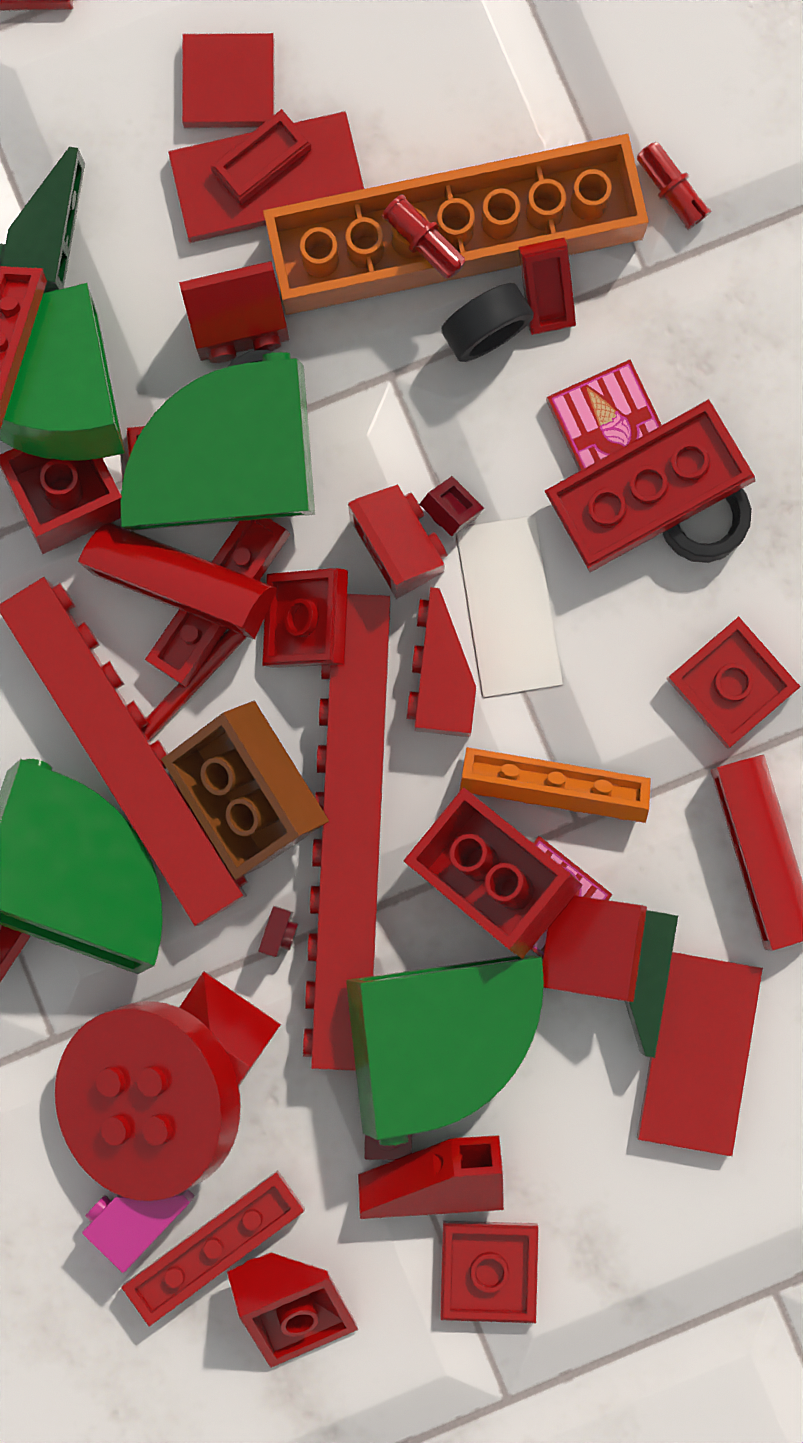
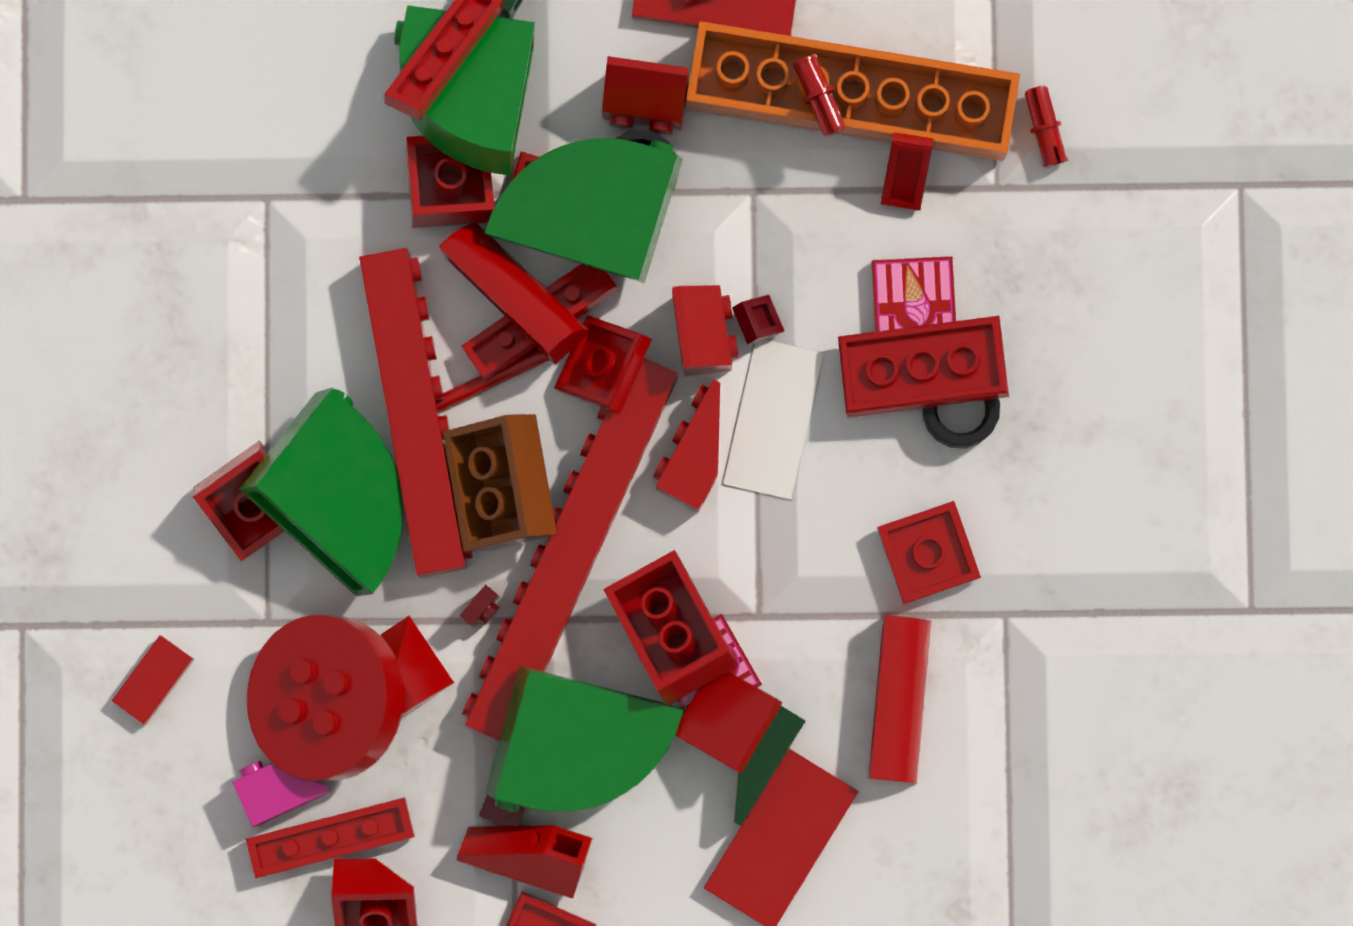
camera: 25 degrees right, 0 degrees up
black tyre [441,283,534,362] -> none
orange plate [459,747,651,823] -> none

